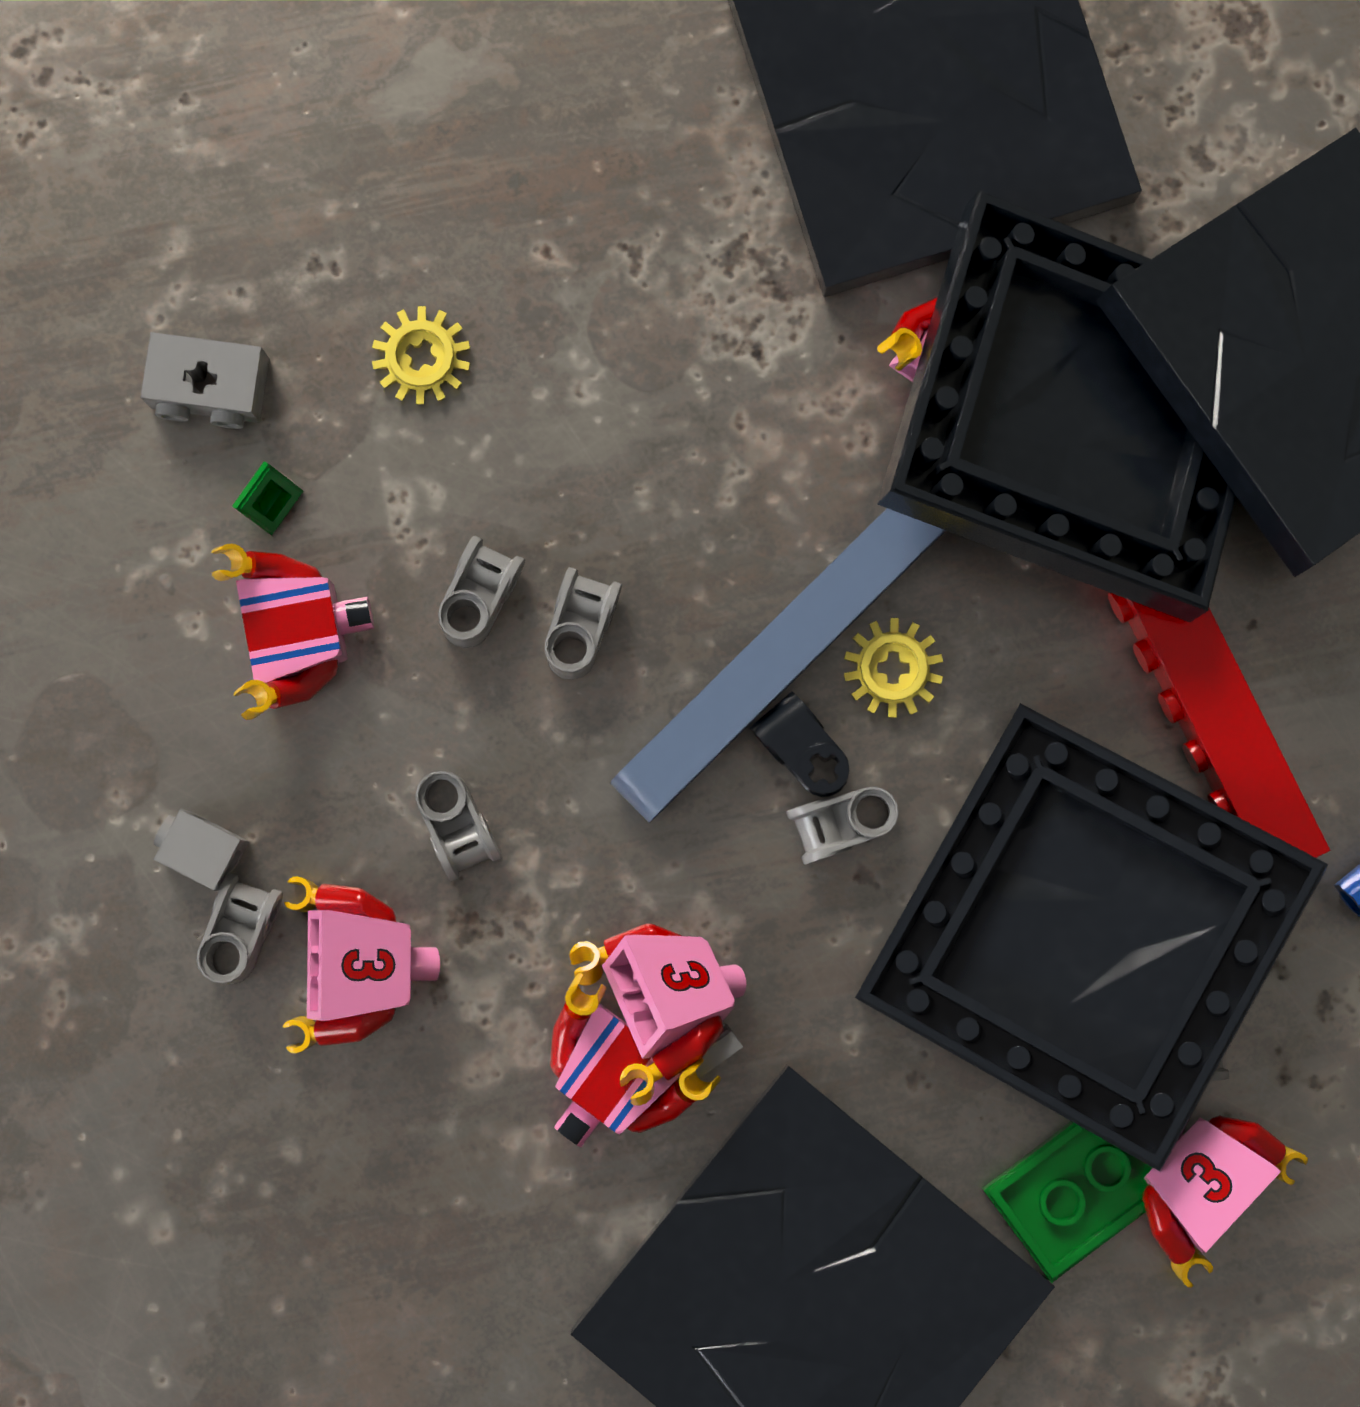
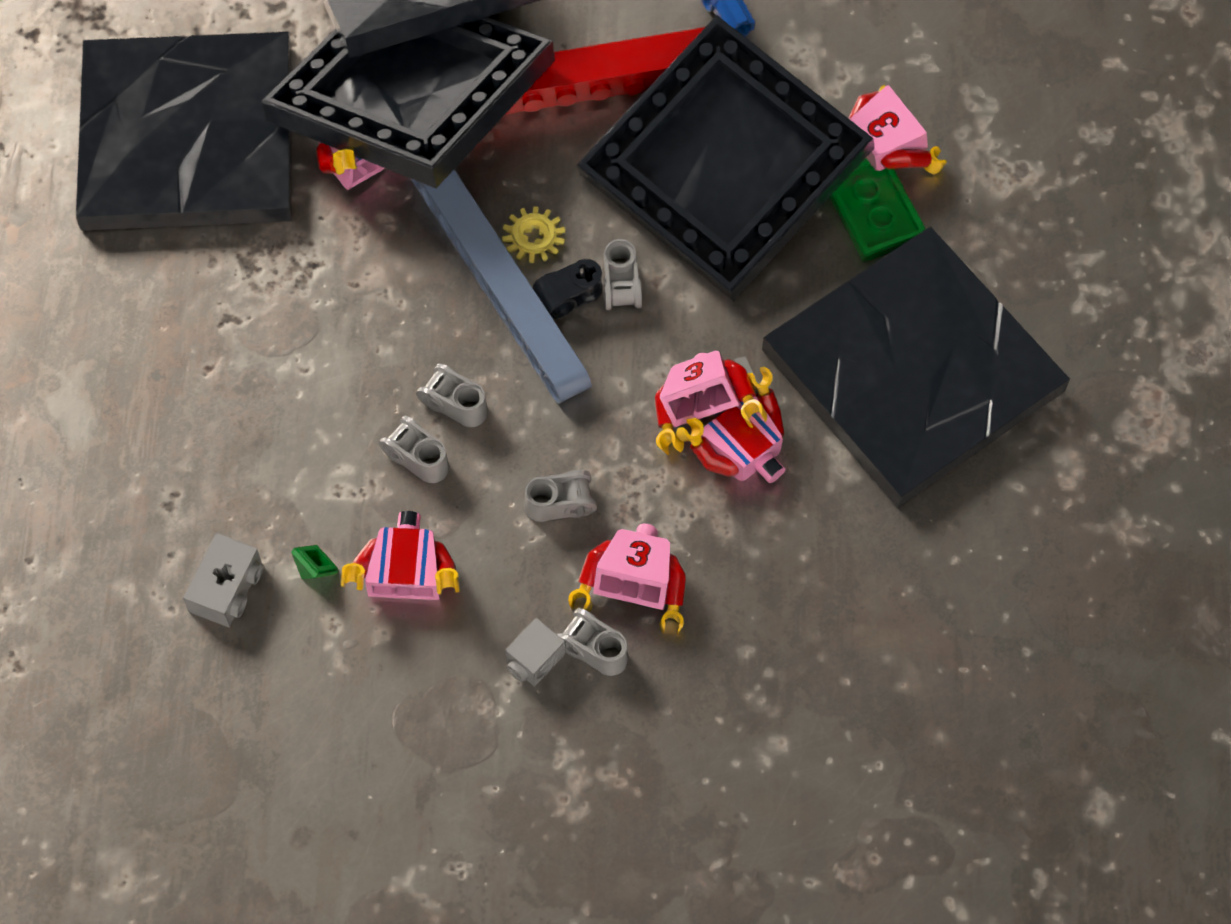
camera: 75 degrees left, 20 degrees down
light yellow gear [372,306,470,405] -> none

